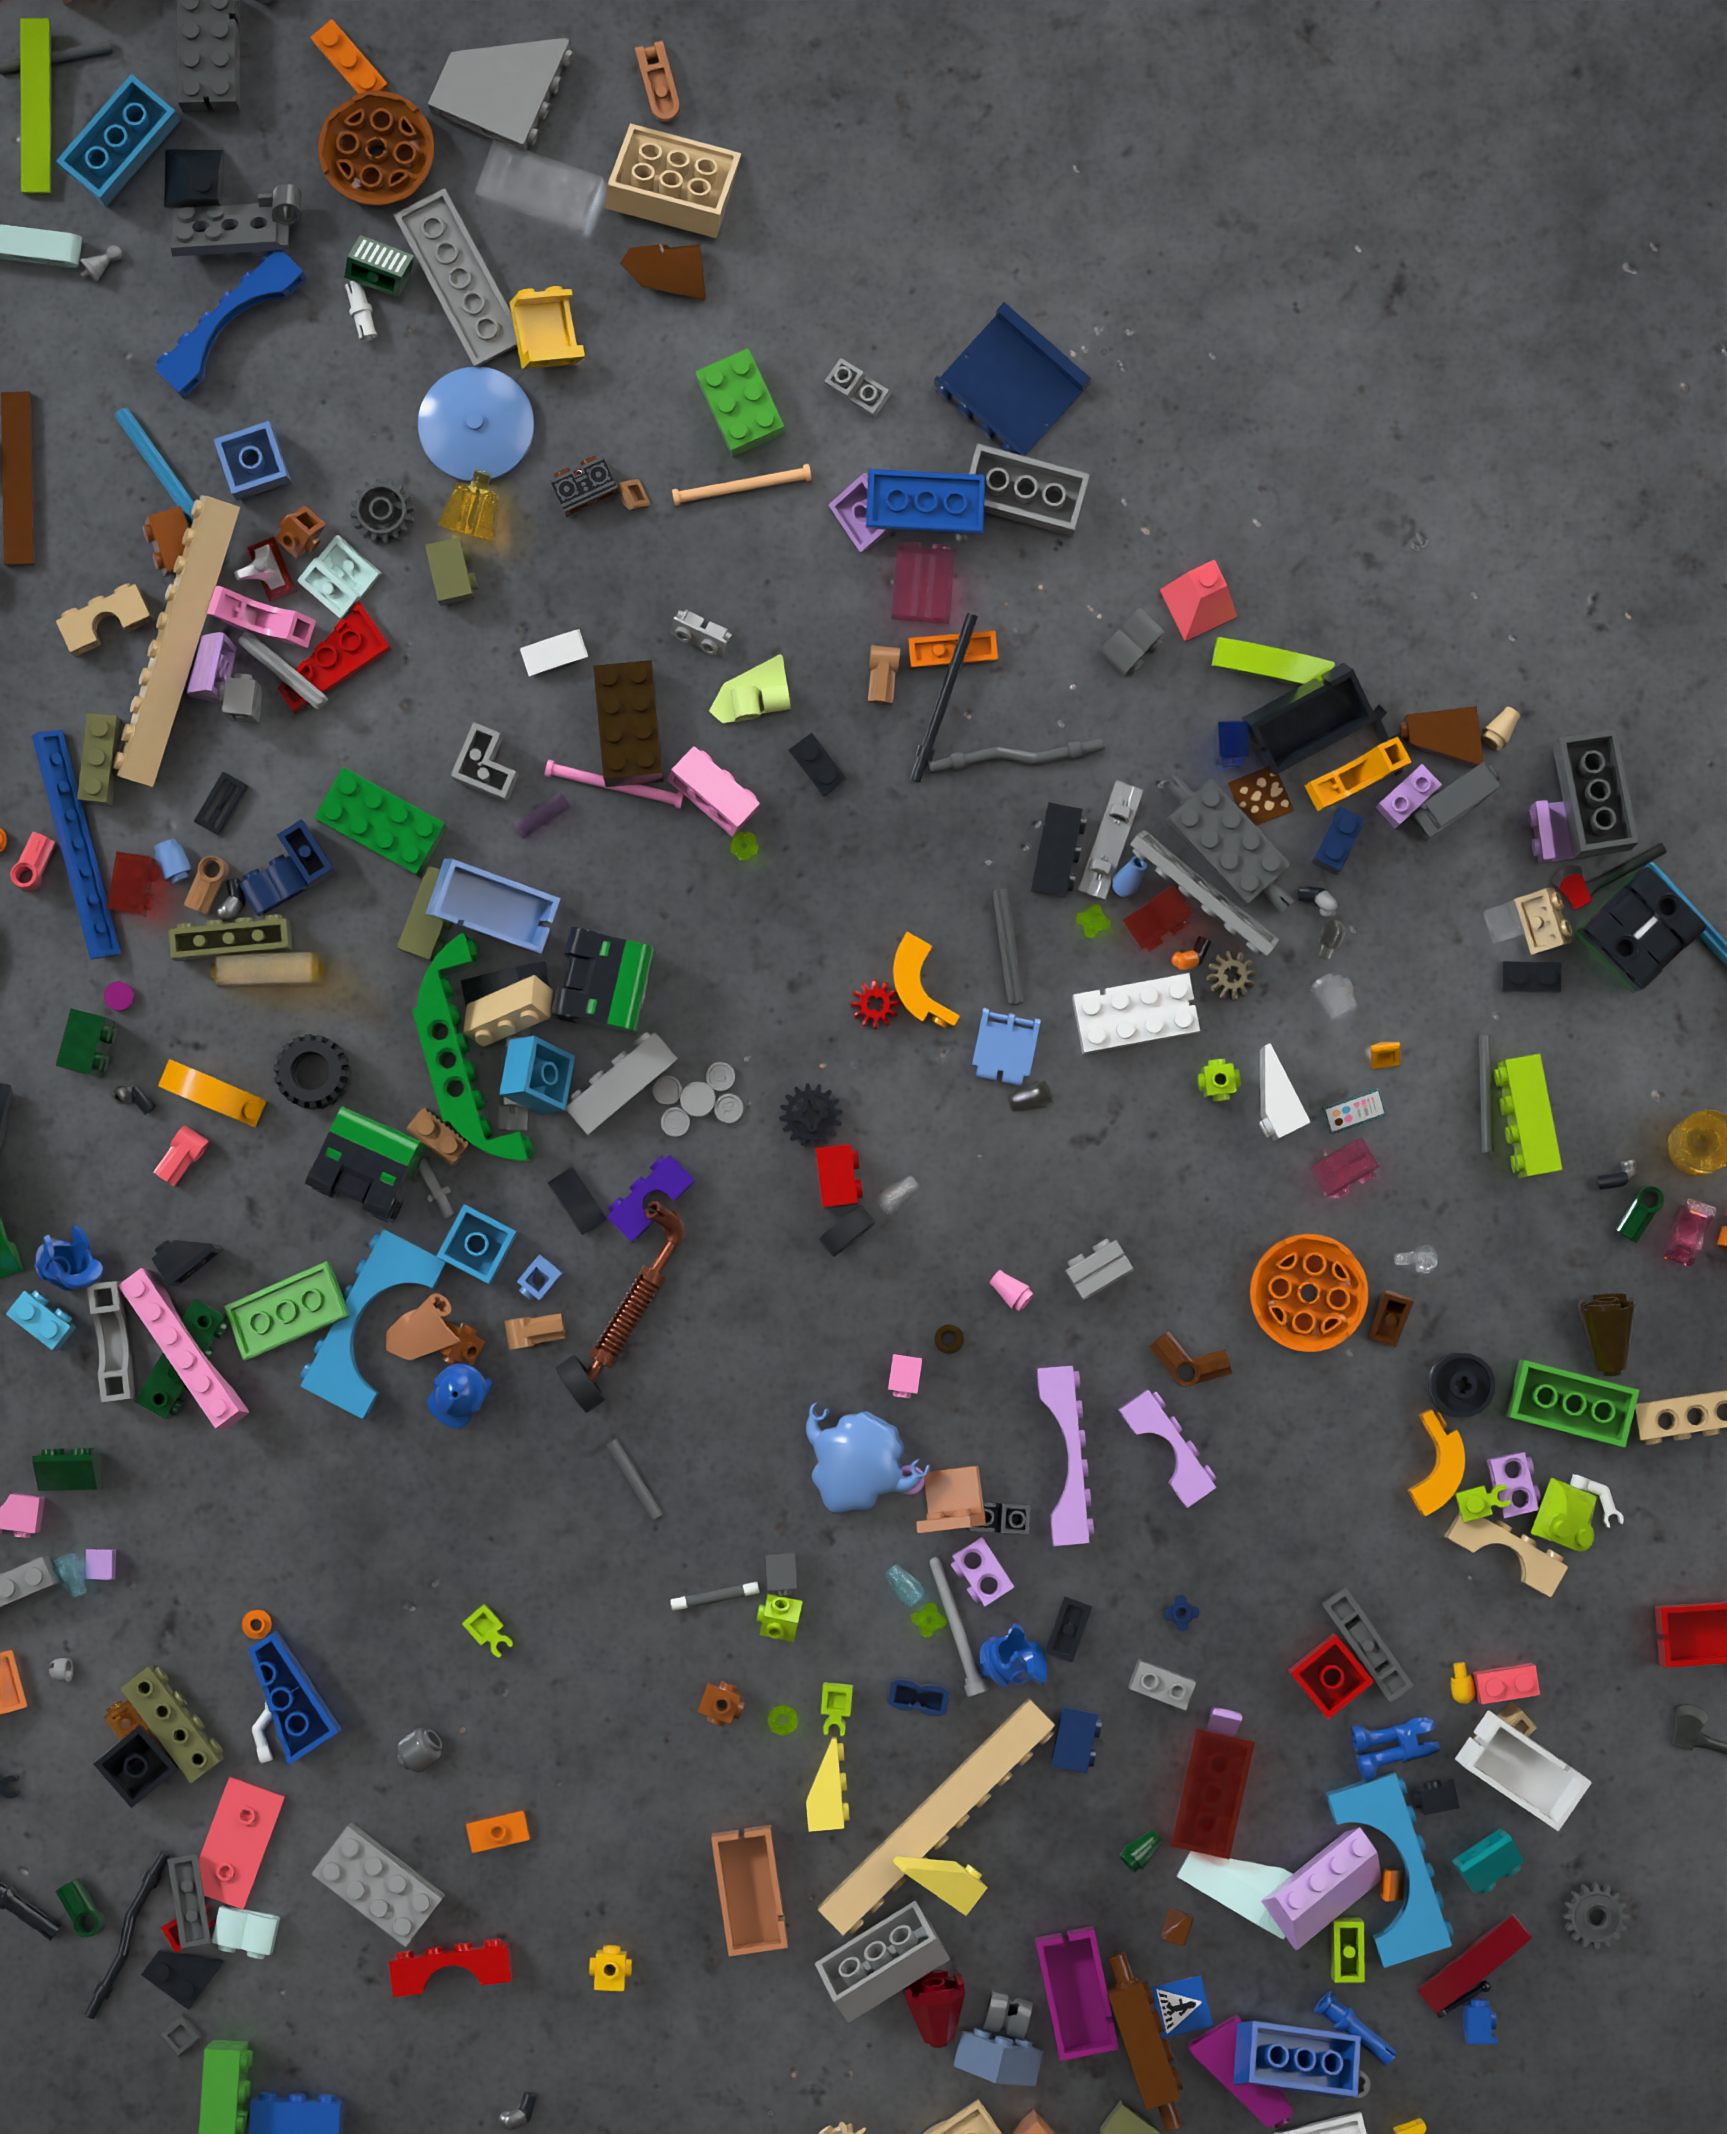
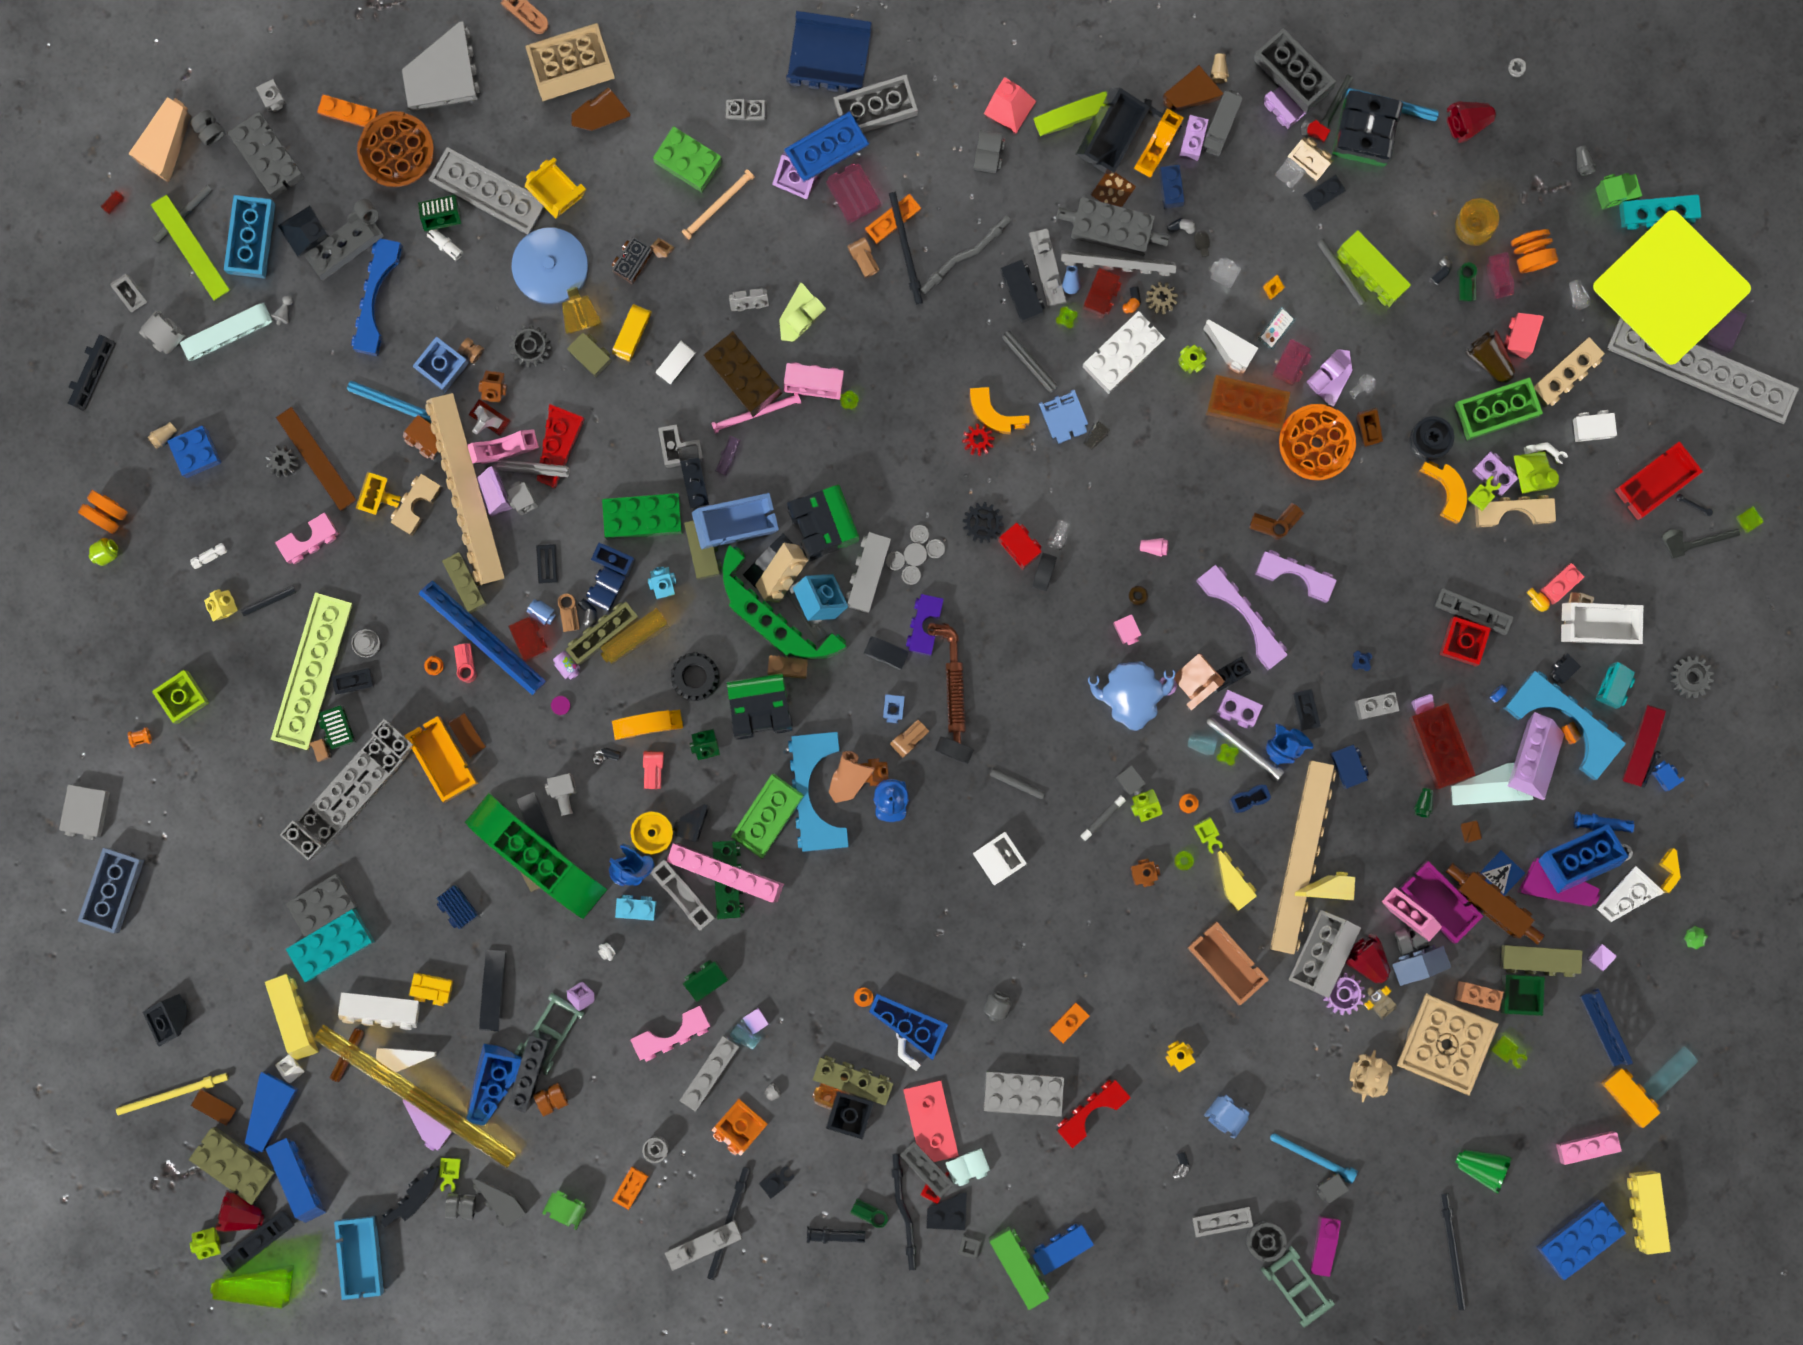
camera: 30 degrees left, 0 degrees up
dark green piece [56,1008,117,1078] -> none
light aqua slope [297,535,382,619] -> none
light grey piece [420,1158,455,1219] -> none
dark azure brick [436,1204,519,1284] -> none
lime plate [462,1603,514,1658] -> none
clear plate [474,139,603,233] -> none
black plate [789,733,847,797] -> none
light grey brick [1065,1239,1134,1301] -> none
clear blue brick [1214,721,1249,769] -> none
lime brick [1330,1917,1365,1983] -> none
blue piece [1350,1717,1440,1781] -> none
none -> yellow brick [356,472,401,515]
none -> medium nougat wheel [457,337,484,364]
none -> light grey brick [545,773,577,816]
none -> lavender brick [553,651,580,680]
none -> yellow beam [612,304,651,362]
none -> yellow wheel [630,811,673,855]
none -> medium azure brick [648,567,677,599]
none -> black brick [678,445,709,508]
none -> dark green brick [689,729,720,760]
none -> white slope [973,832,1026,885]
none -> orange plate [1179,794,1199,813]
none -> medium blue brick [1204,1095,1250,1138]
none -> clear orange brick [1205,375,1291,432]
none -> lavender panel [1307,349,1352,407]
none -> lavender gear [1323,973,1365,1015]
none -> dark tan piece [1364,986,1397,1020]
none -> bright pink brick [1382,887,1442,941]
none -> blue tile [1489,684,1508,702]
none -> coral slope [1503,313,1544,359]
none -> white brick [1573,410,1617,442]

